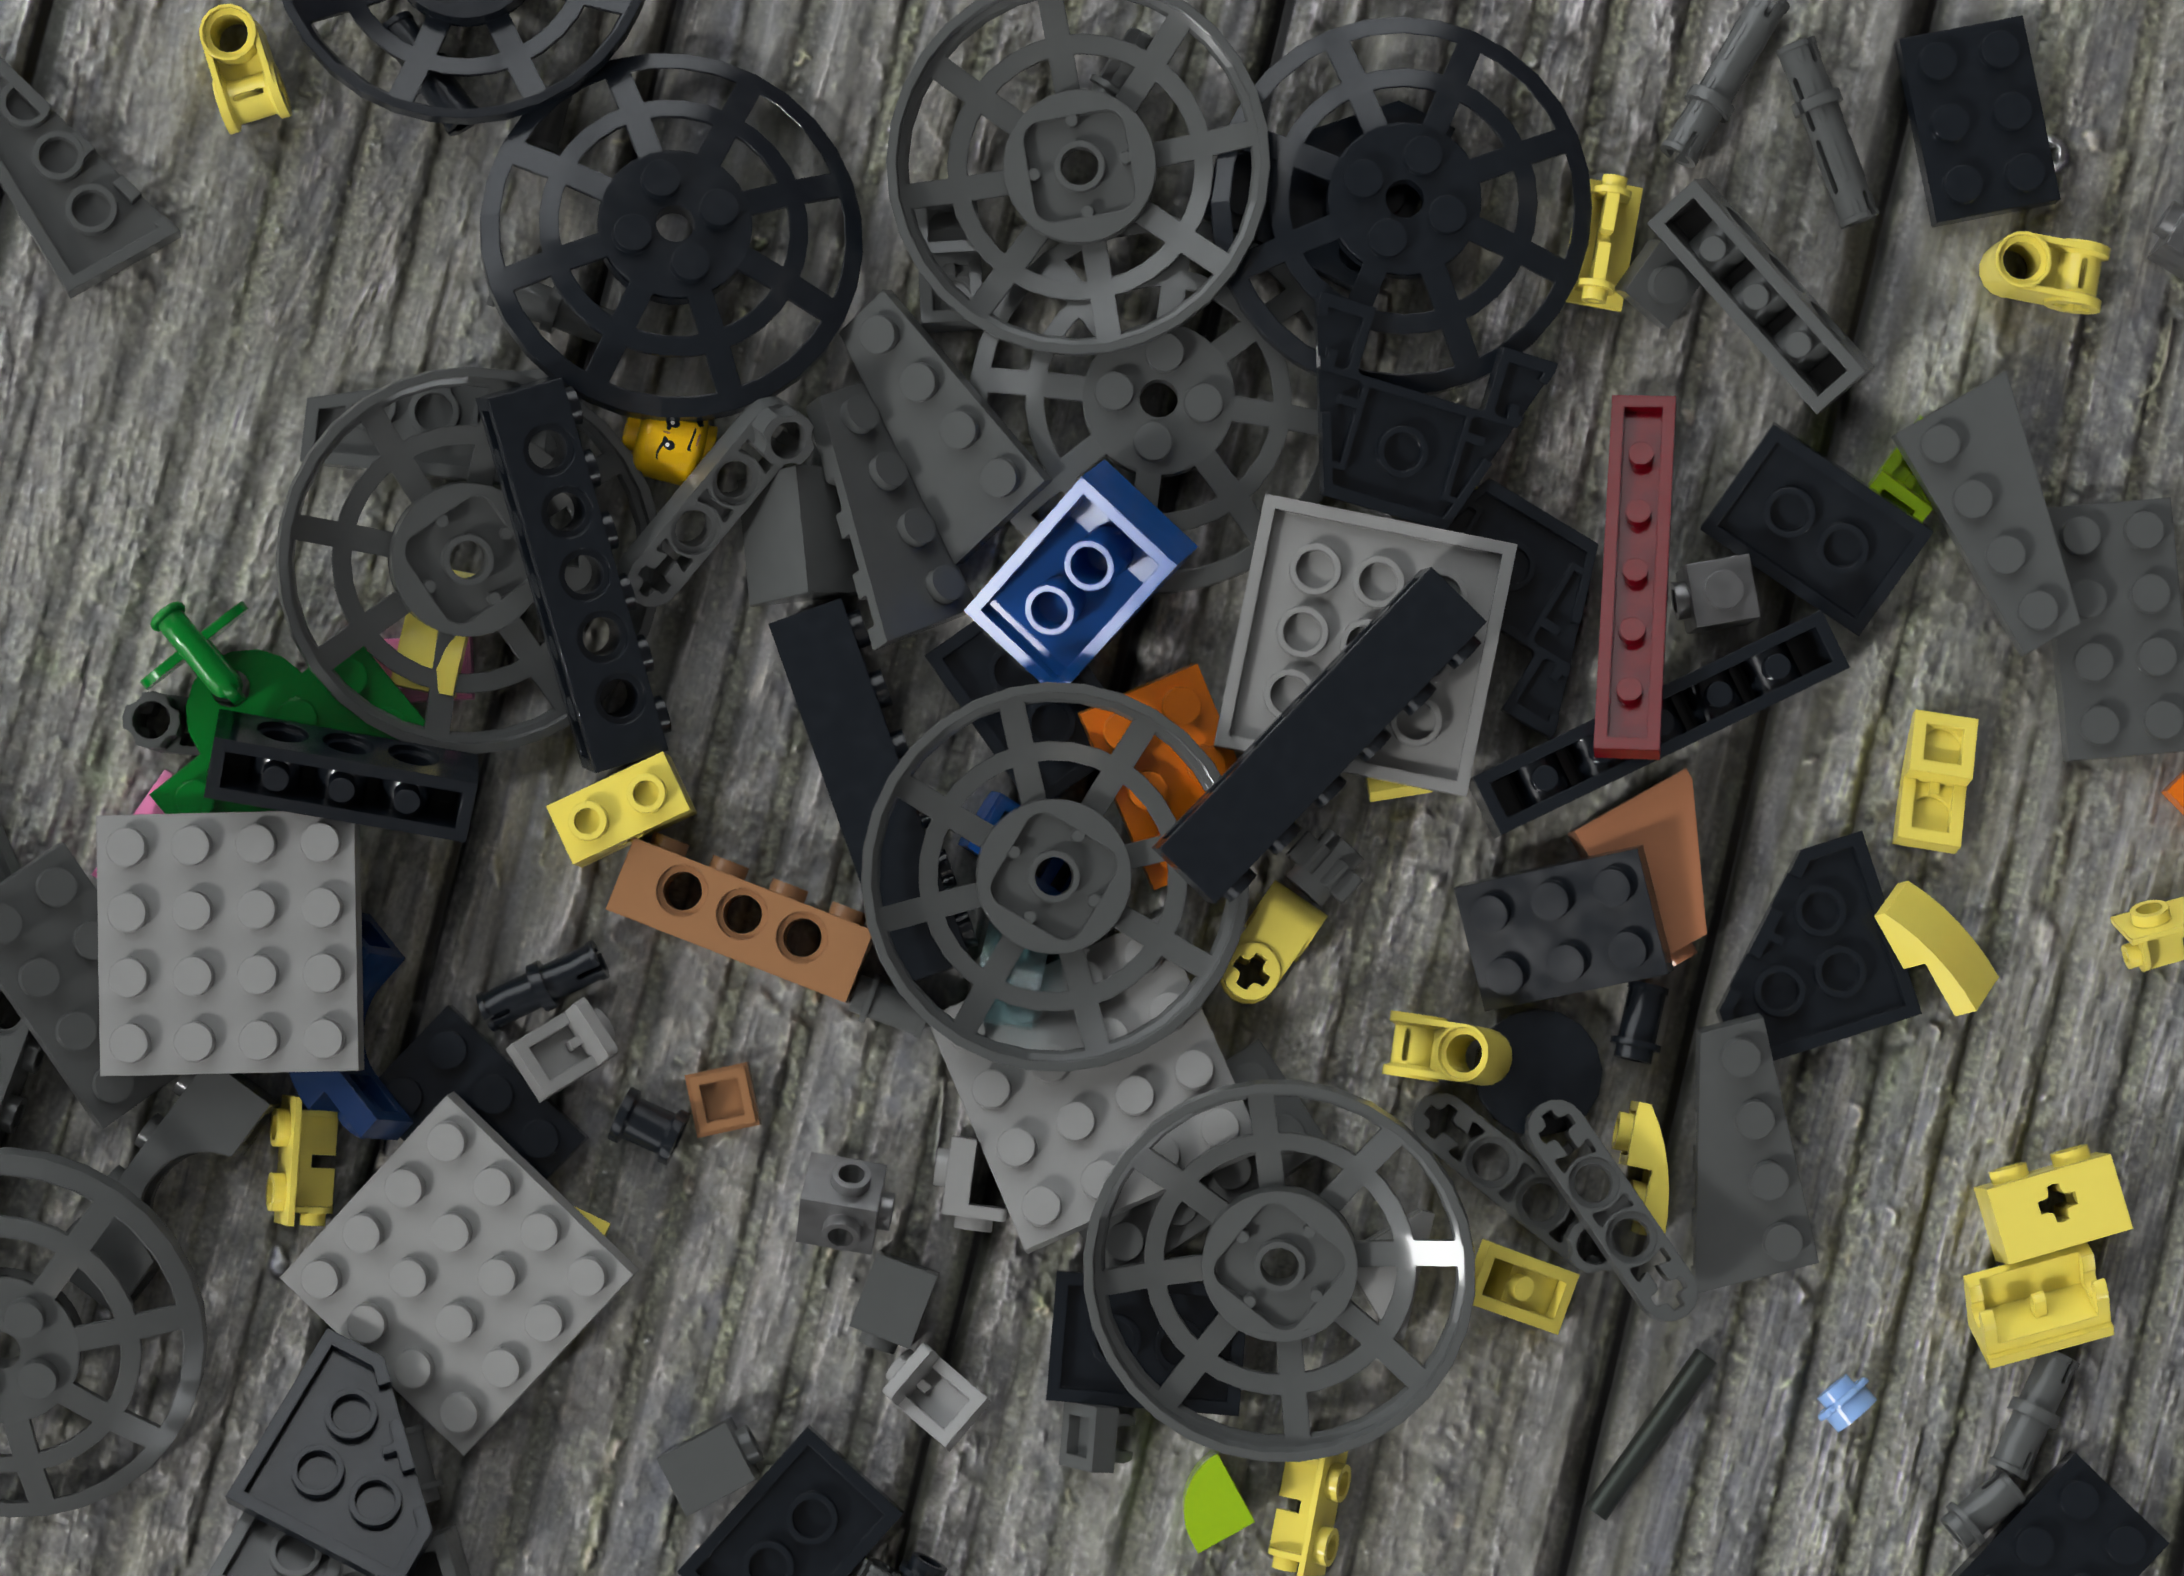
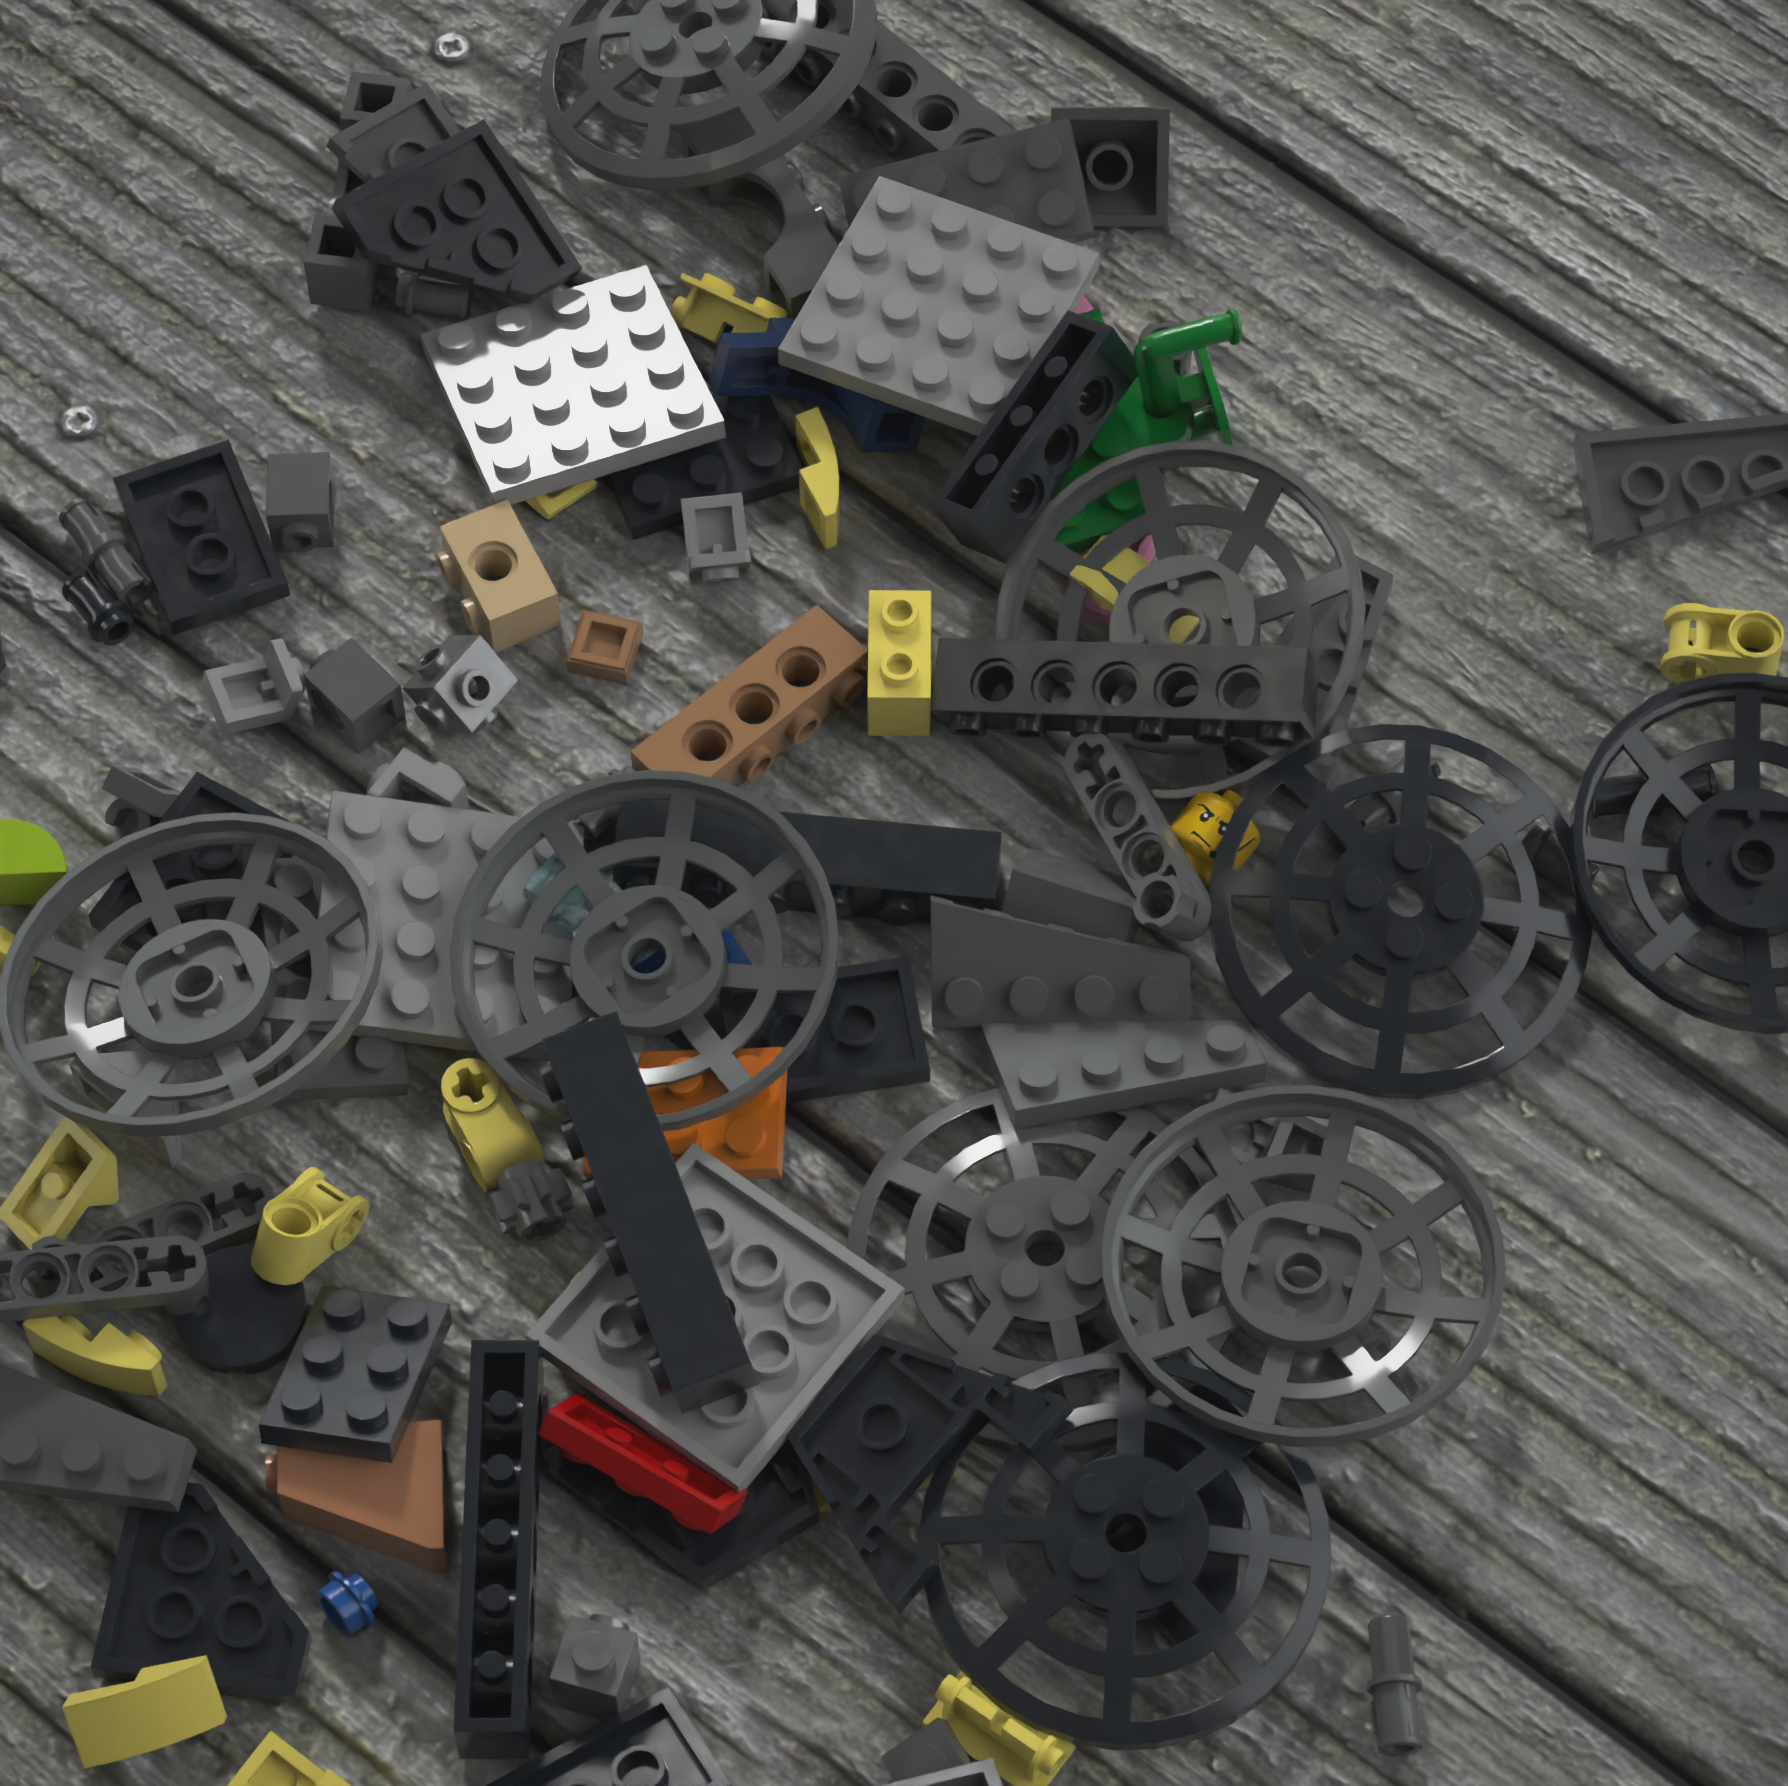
camera: 115 degrees right, 25 degrees down
black pin [476,940,610,1032] -> none
black bush [608,1087,691,1165] -> none
blue slope [964,459,1198,683] -> none
dark red plate [1593,395,1677,760] -> none
black pin [1610,981,1669,1064] -> none
none -> blue plate [316,1571,379,1637]
none -> tan brick [435,499,561,653]
none -> red plate [538,1393,748,1534]
none -> light yellow slope [796,407,840,550]

